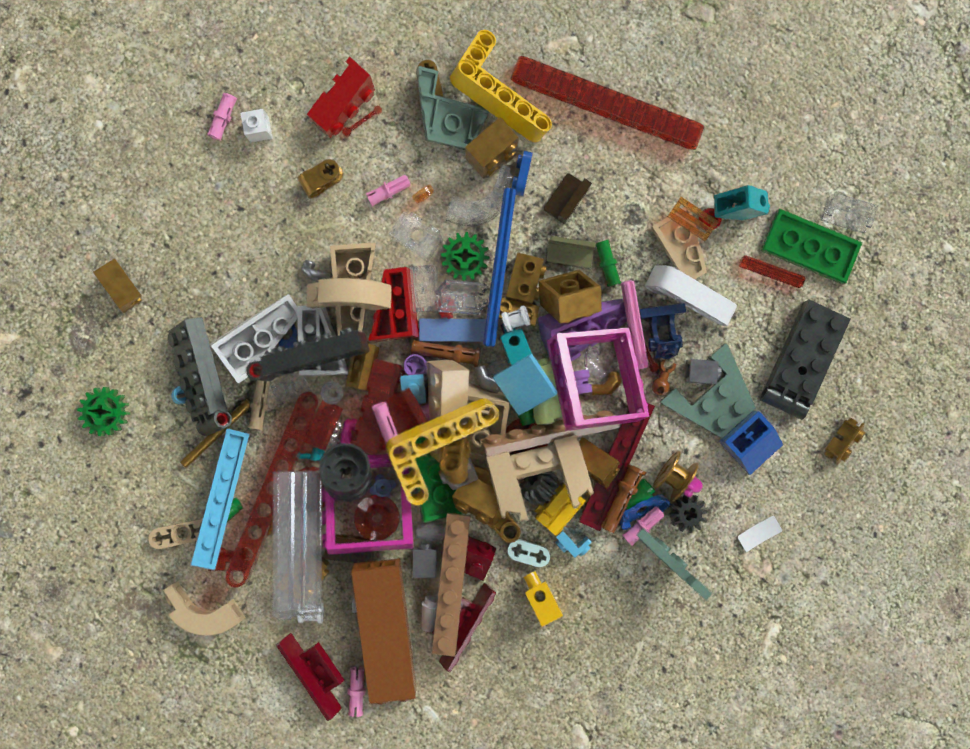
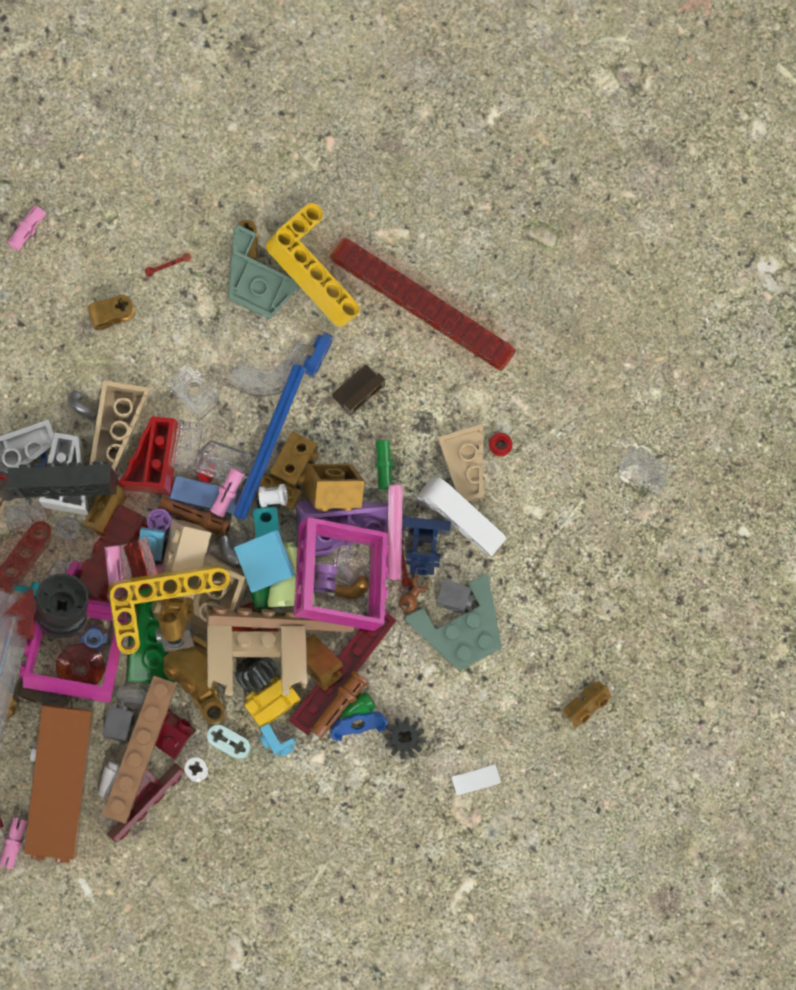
camera: 10 degrees right, 10 degrees down
white brick [241,109,273,143] -> none
clear red hinge [304,400,343,451] -> none
red wedge [307,56,375,138] -> none
tan arch [307,278,391,310] -> none
bright pink axle [366,175,411,206] -> none
clear orange tile [412,184,435,204] -> none
green gear [441,232,490,282] -> none
pearl gold brick [465,117,518,179] -> none
yellow torso [523,571,563,627] -> none
olive panel [546,236,596,269] -> none
bright pink axle [623,507,664,546] -> none
sand green wing [637,528,713,600] -> none
pearl gold piece [653,450,699,501] -> none
clear orange tile [667,197,719,242] -> none
dark pink arm [683,476,703,497] -> none
teal torso [714,185,770,220] -> none
blue slope [719,411,783,475] -> none
clear red axle [739,255,806,288] -> none
pearl dark grey hinge [760,299,851,420] -> none
green tile [761,208,863,285] -> none
none -> clear red slope [2,590,34,641]
none -> white bush [185,757,208,782]
none -> bright pink pin [210,467,245,517]

